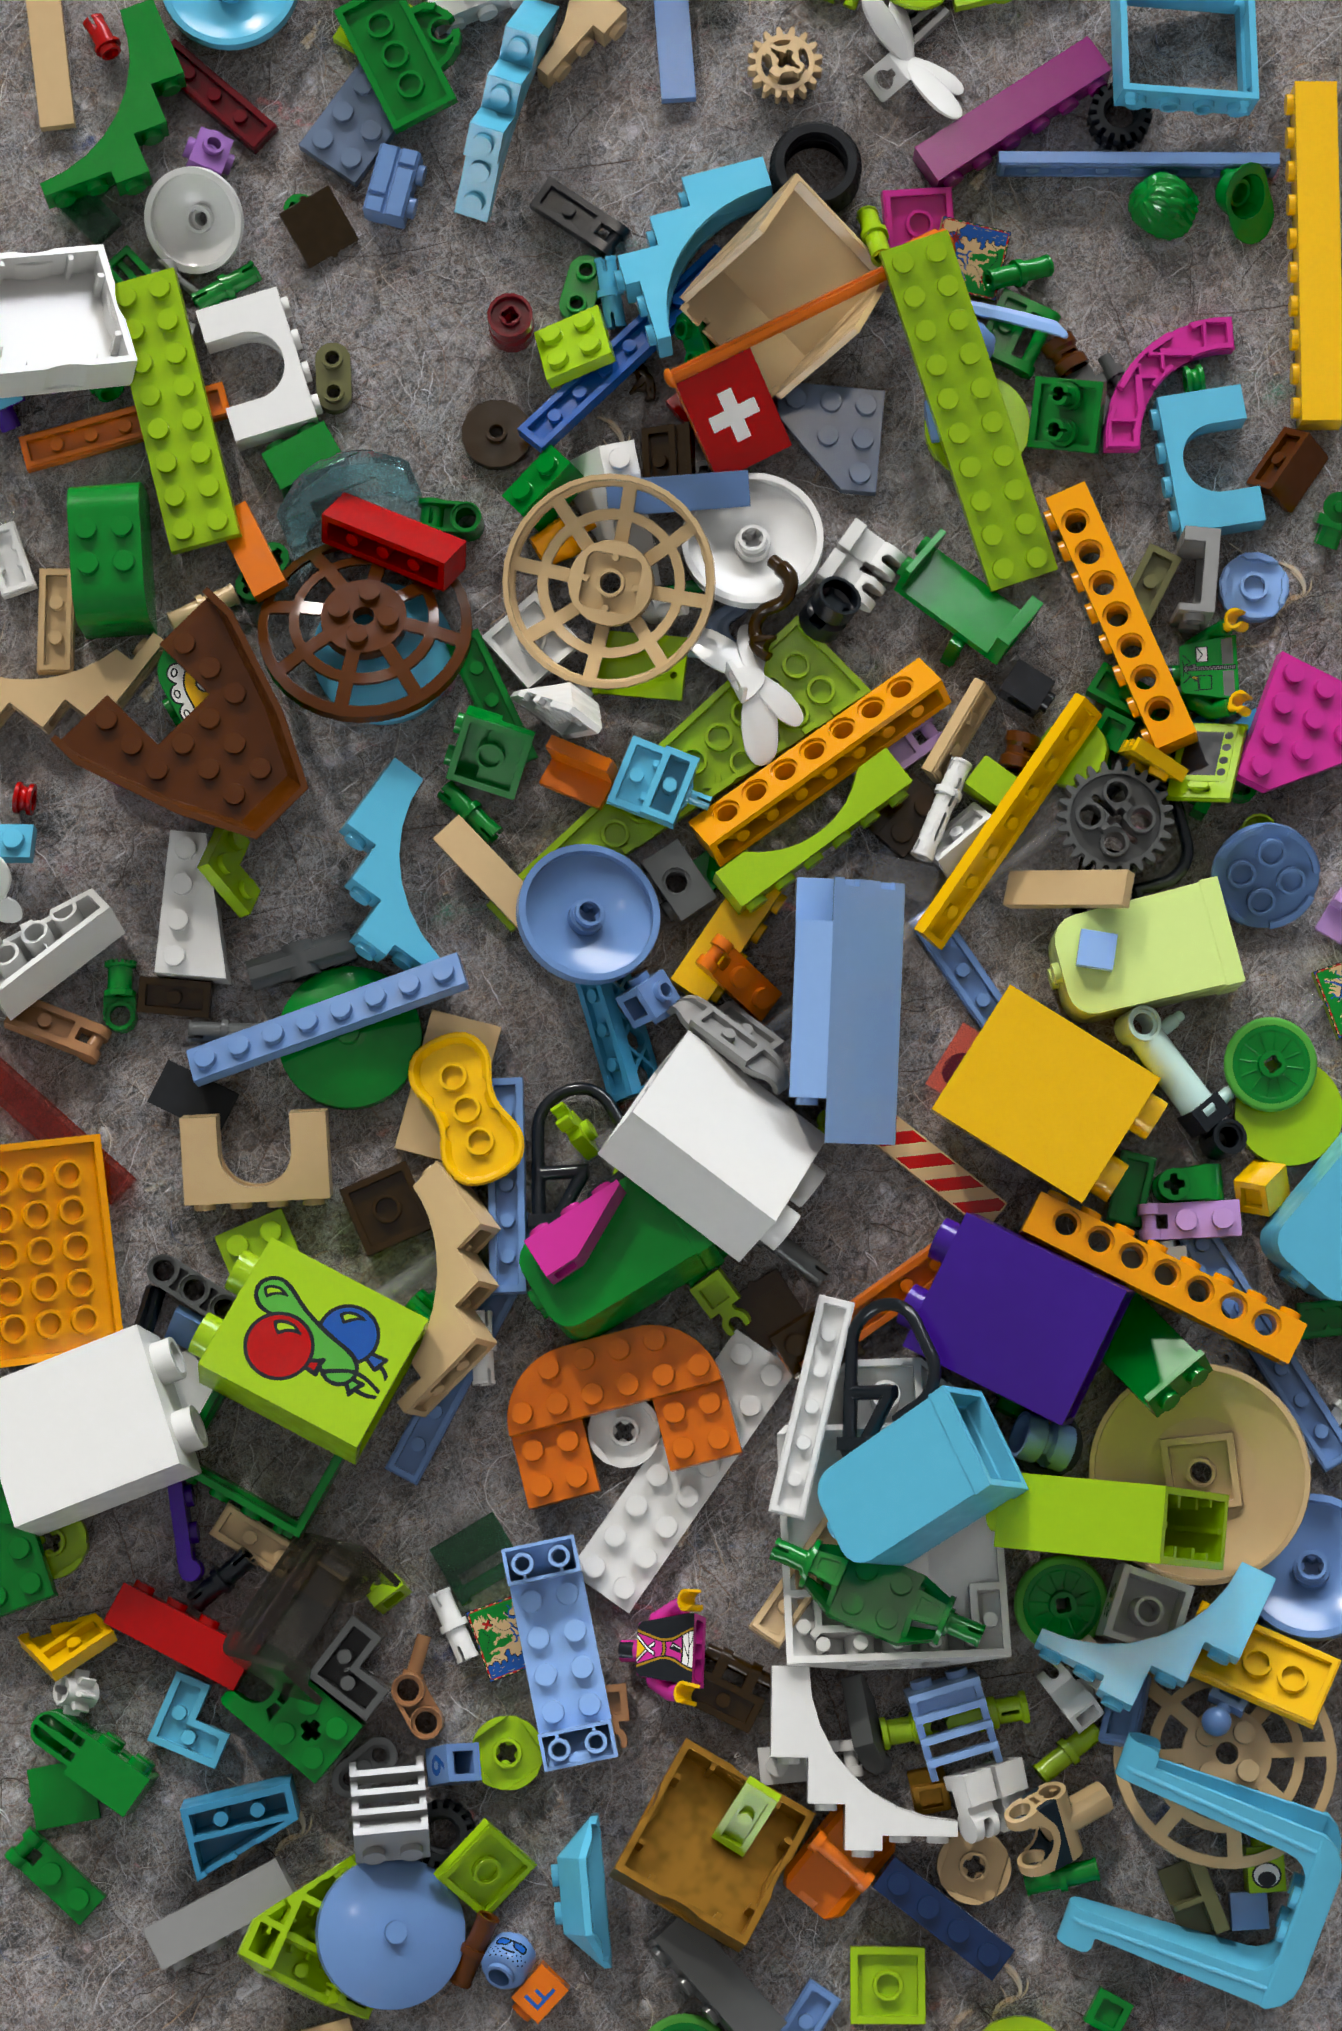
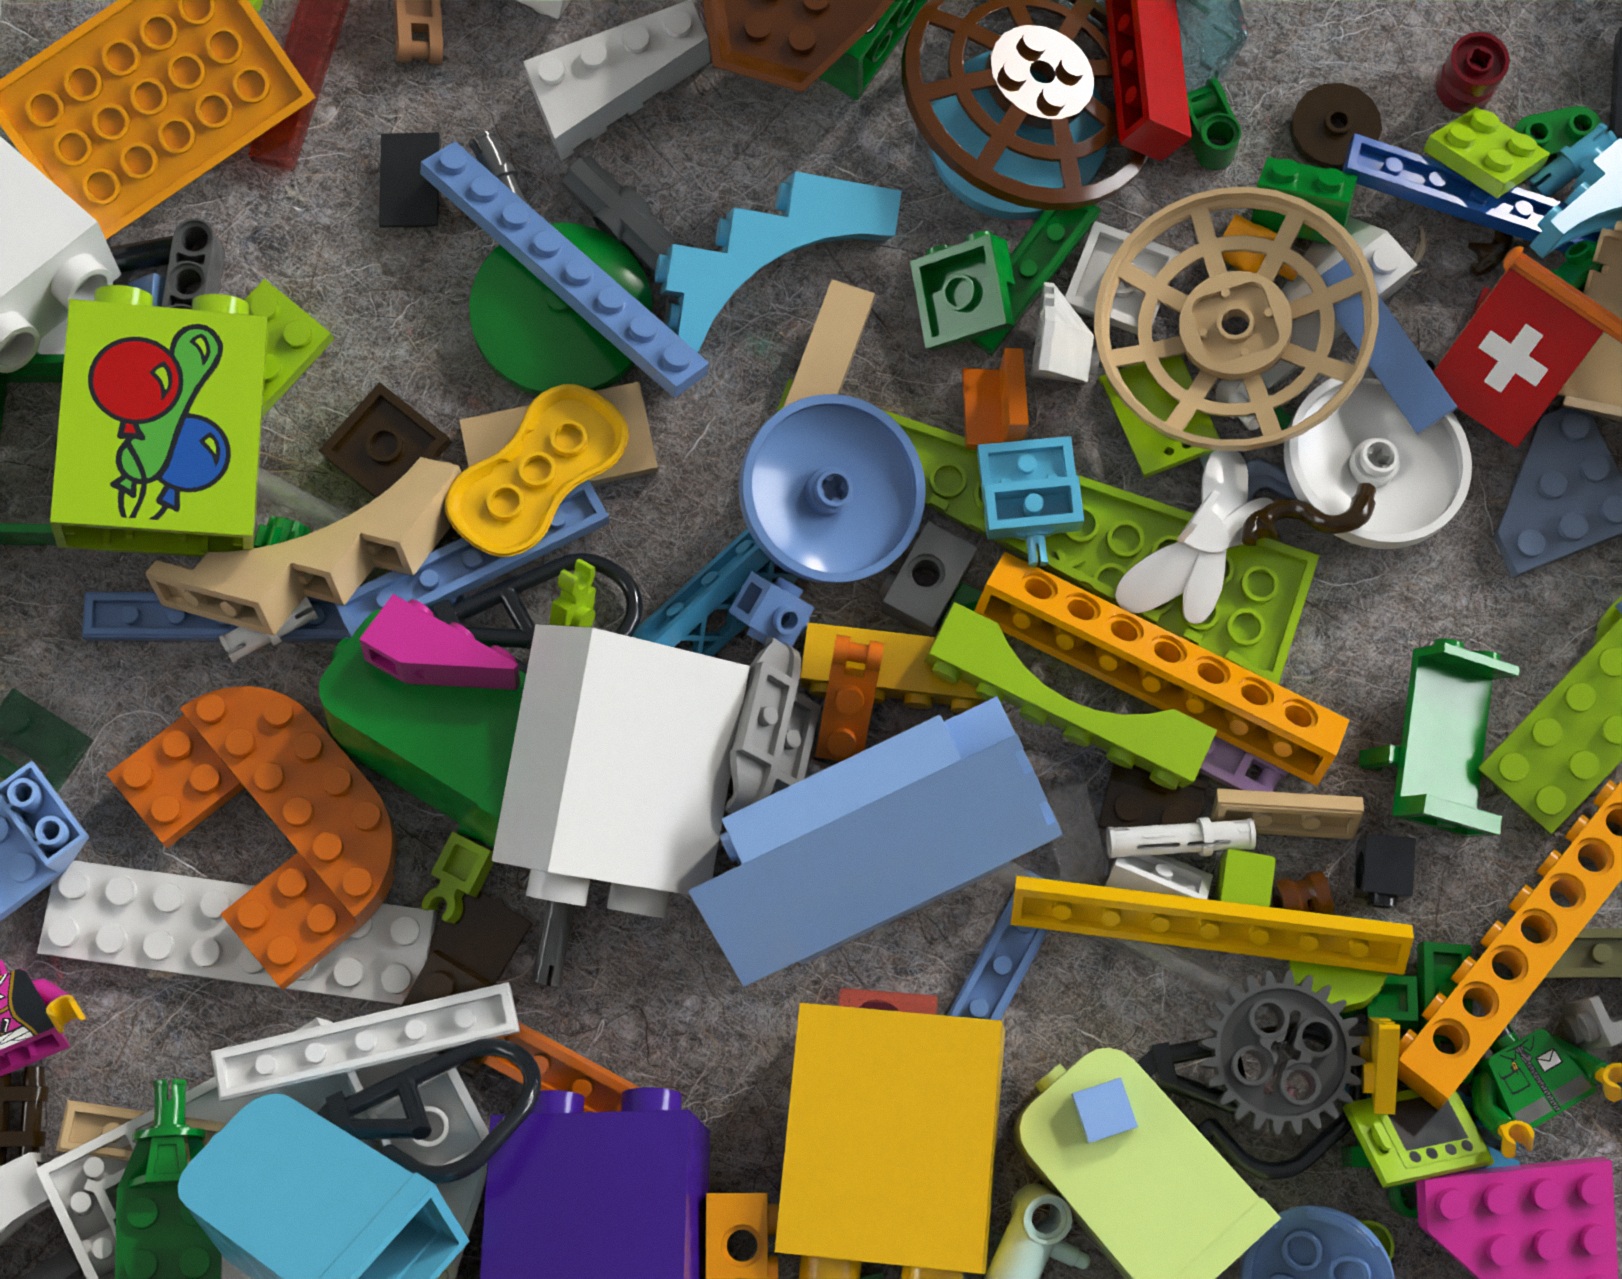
camera: 65 degrees right, 5 degrees down
green connector [103,958,138,1034] -> none
dark brown plate [137,975,213,1018] -> none
tan arch [179,1108,333,1211] -> none
lime plate [197,827,261,918] -> none
green pin [437,780,504,845] -> none
white plate [588,1402,661,1468] -> none
dark brown plate [641,421,696,478] -> none
black wheel [799,576,861,643] -> none
white legs [814,518,906,613] -> none
tile [875,1115,1008,1222] -> none
tan tile [1003,869,1135,909] -> none

